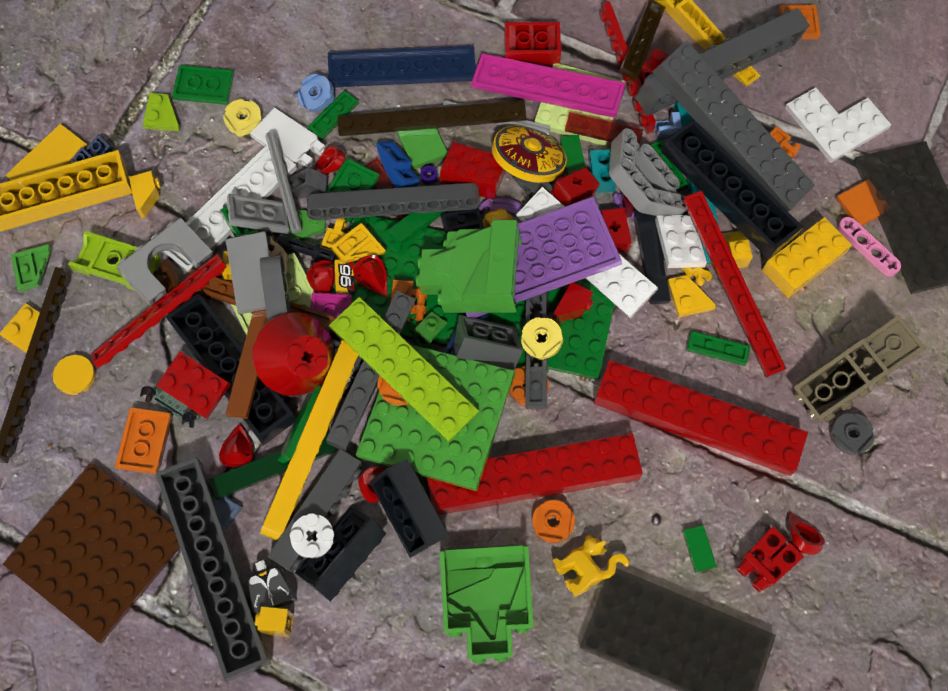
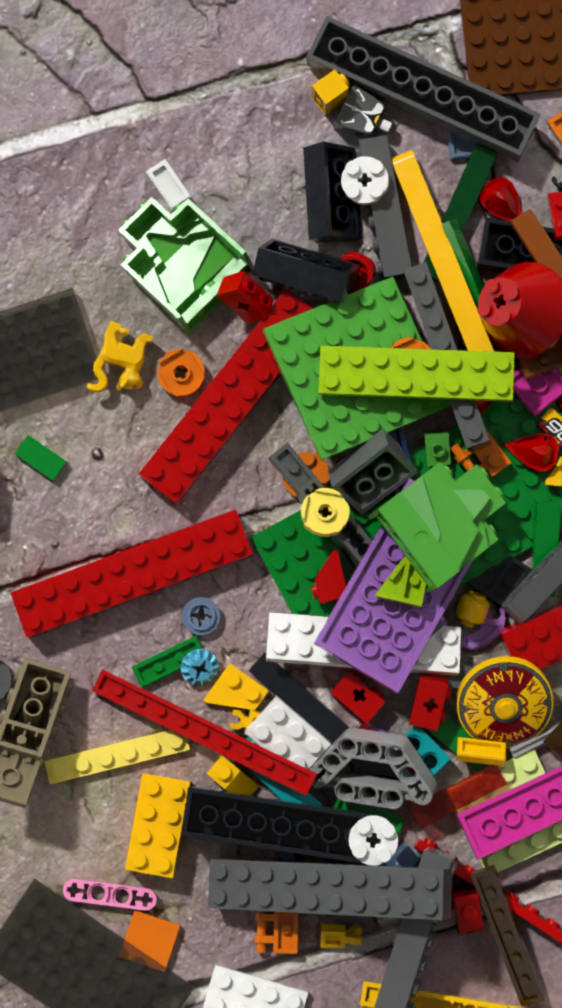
camera: 140 degrees right, 15 degrees up
none -> light yellow plate [44,730,190,785]
none -> white tile [146,159,192,212]
none -> medium azure gear [181,649,219,686]
none -> sand blue gear [182,597,220,635]
none -> red brick [216,271,274,324]
none -> white plate [349,815,398,865]
none -> lime wing [375,556,426,608]
none -> yellow tile [456,737,506,766]

